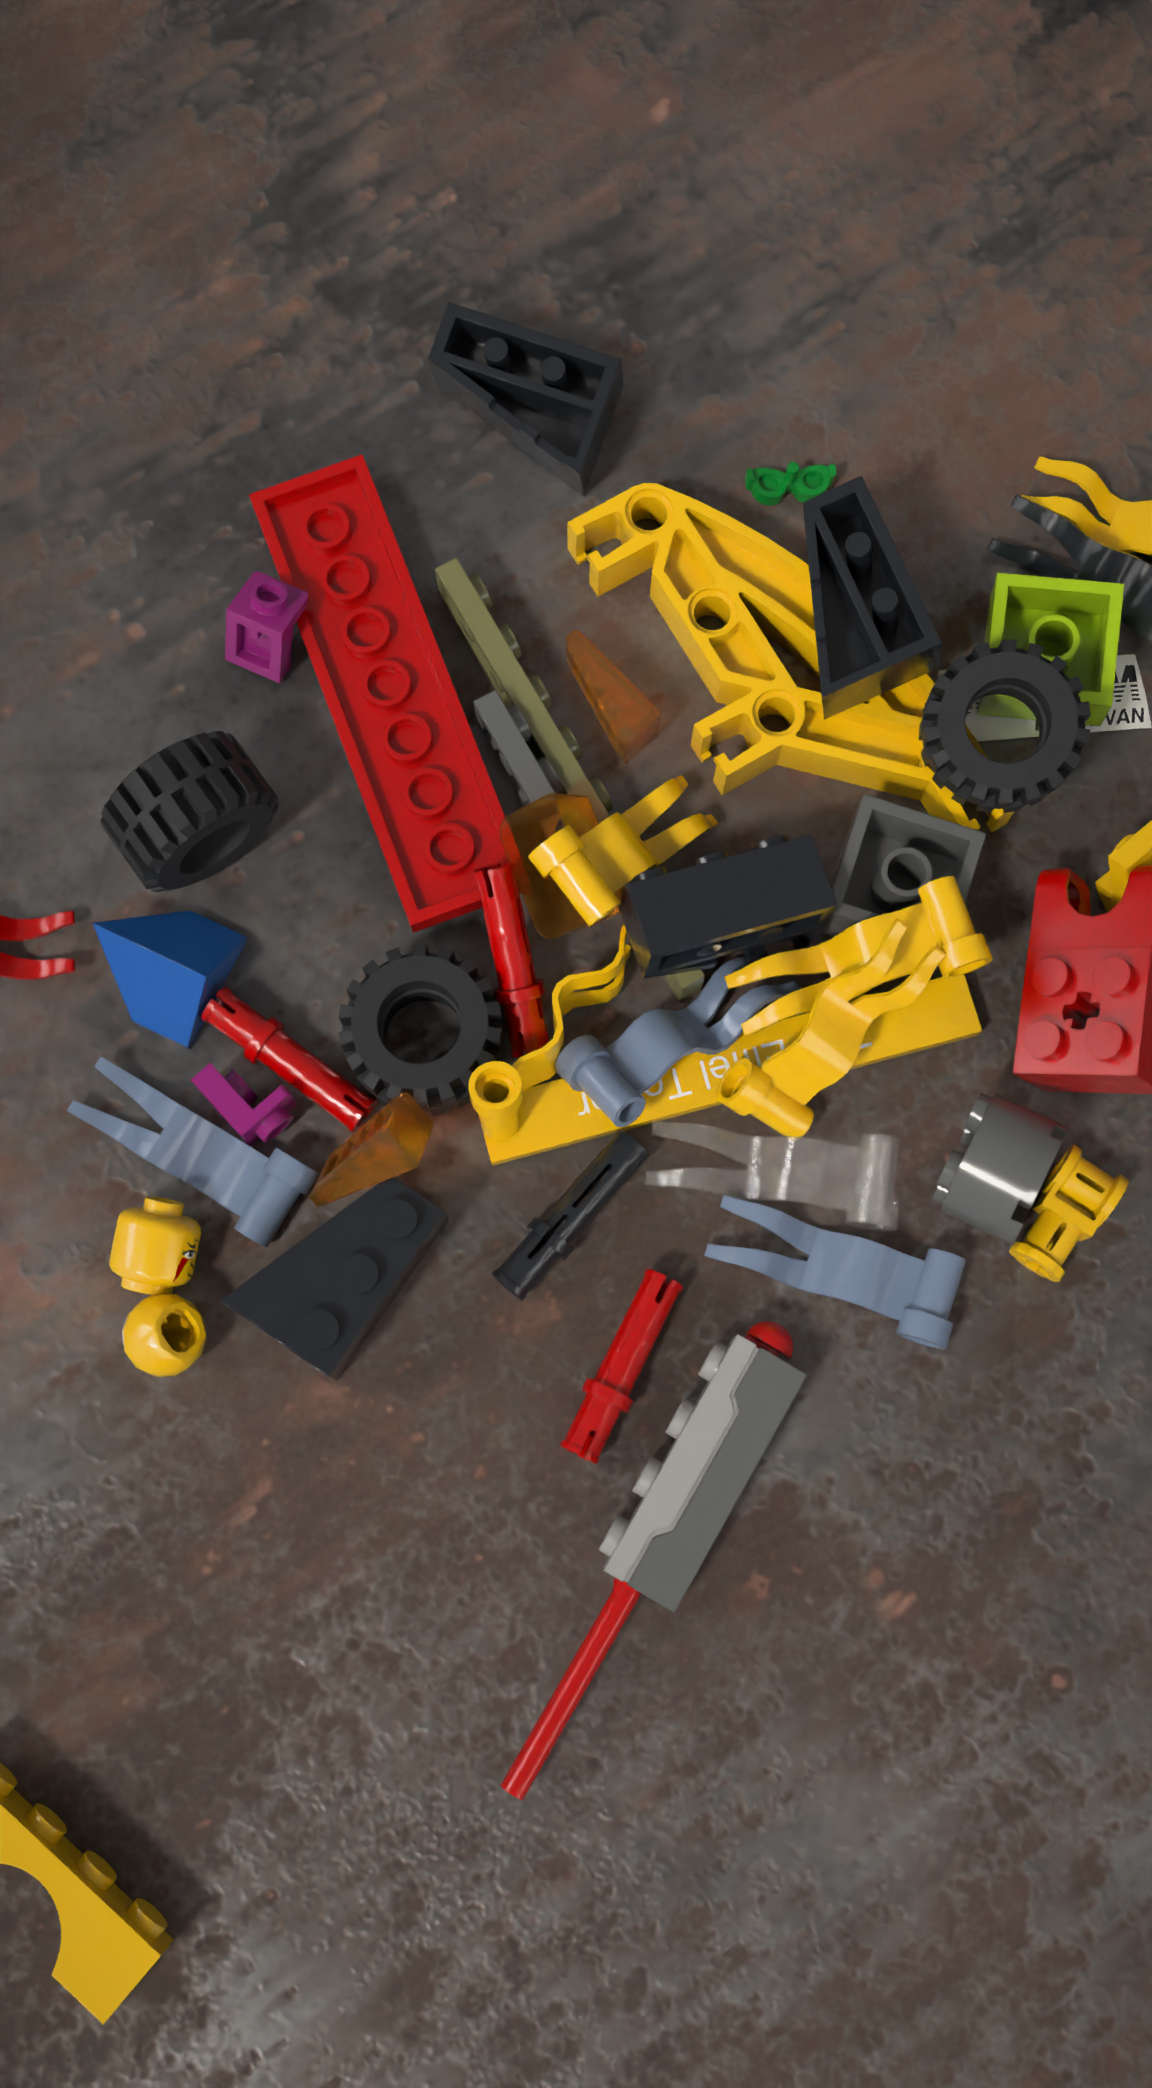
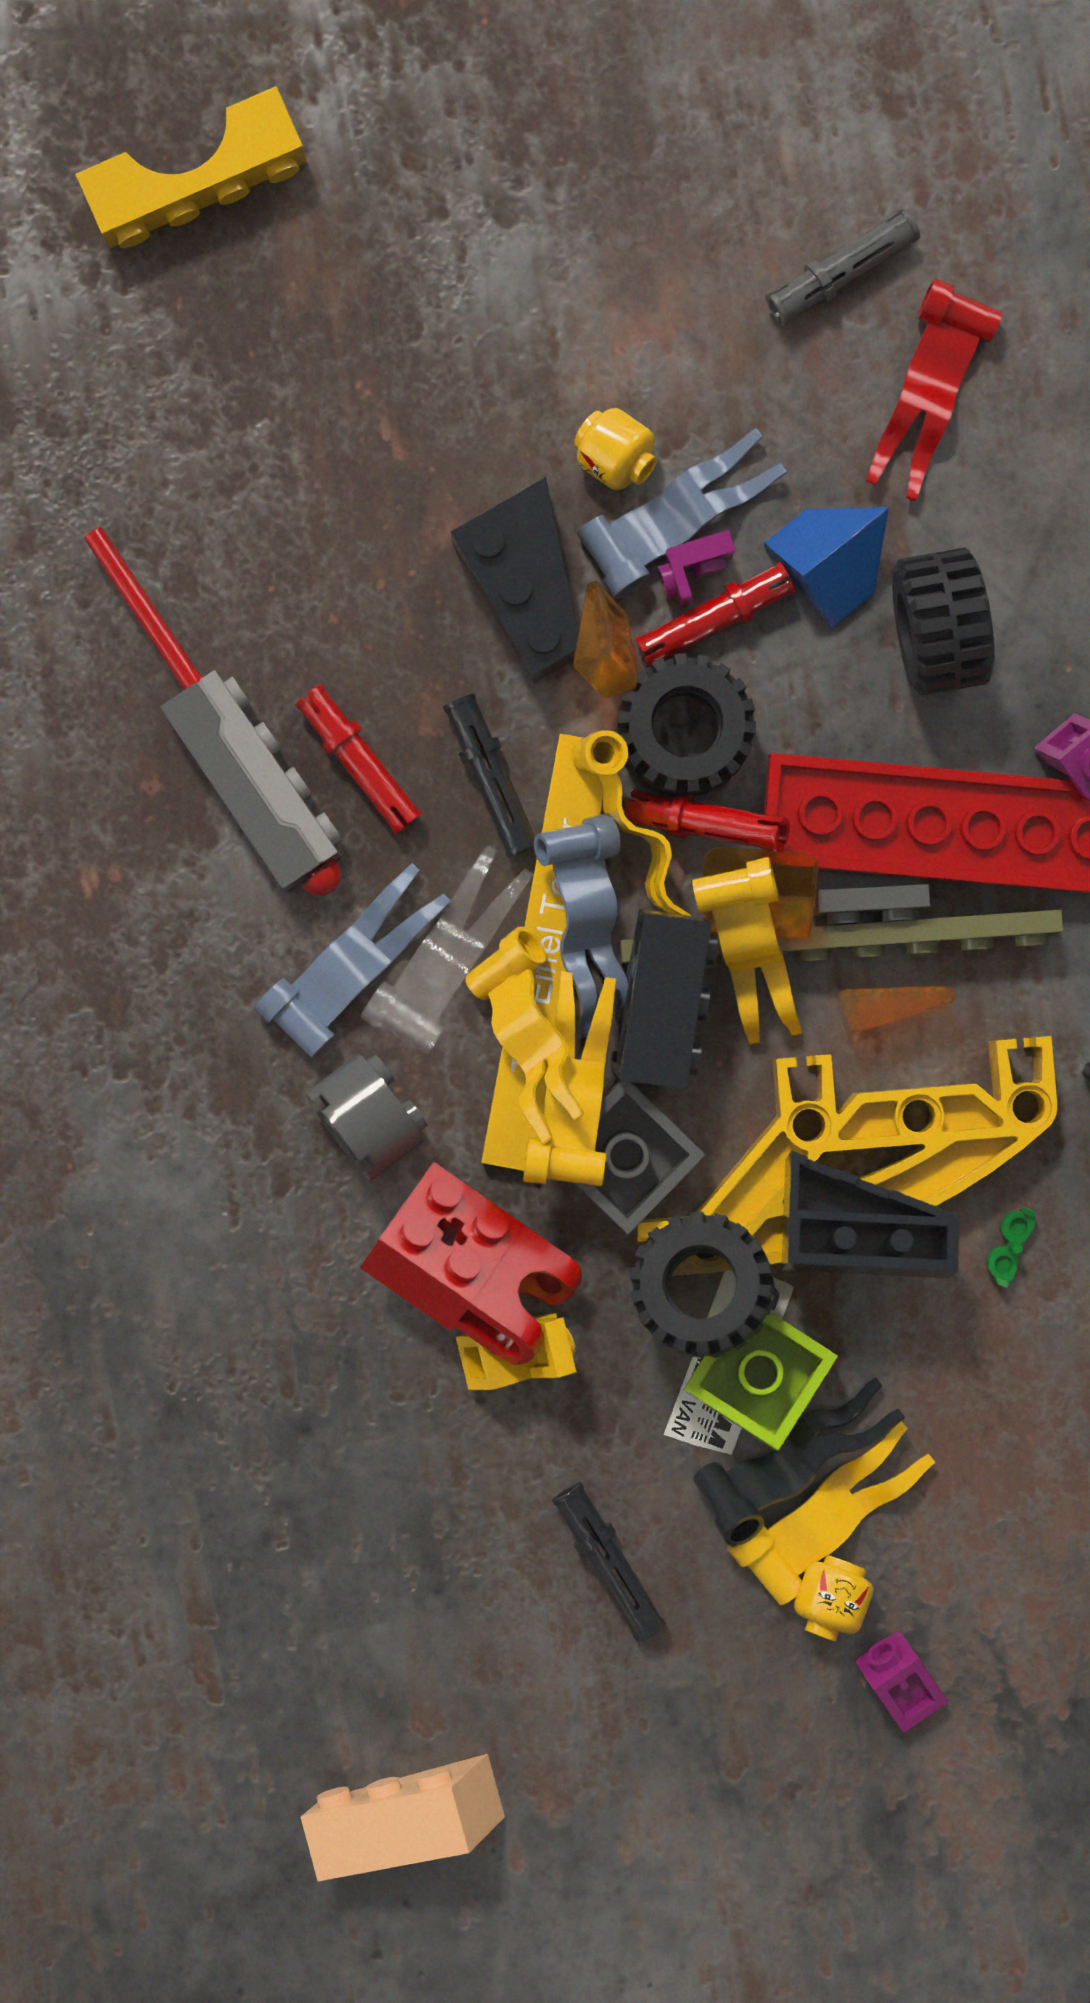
camera: 115 degrees right, 10 degrees up
yellow piece [122,1294,207,1377] -> none
yellow connector [1009,1144,1129,1282] -> none

